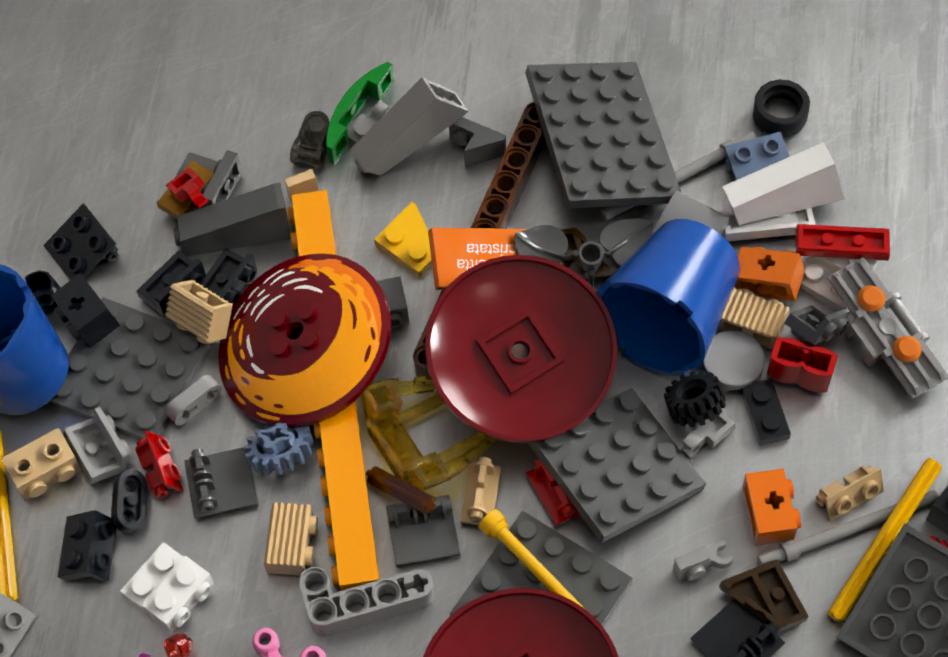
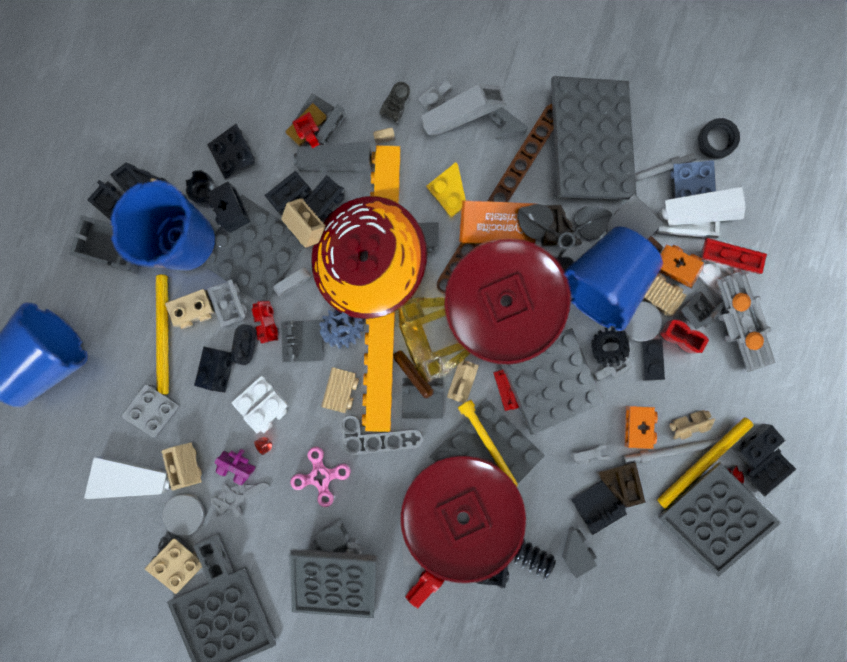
camera: 10 degrees right, 25 degrees up
green slope [327,62,394,165] -> none

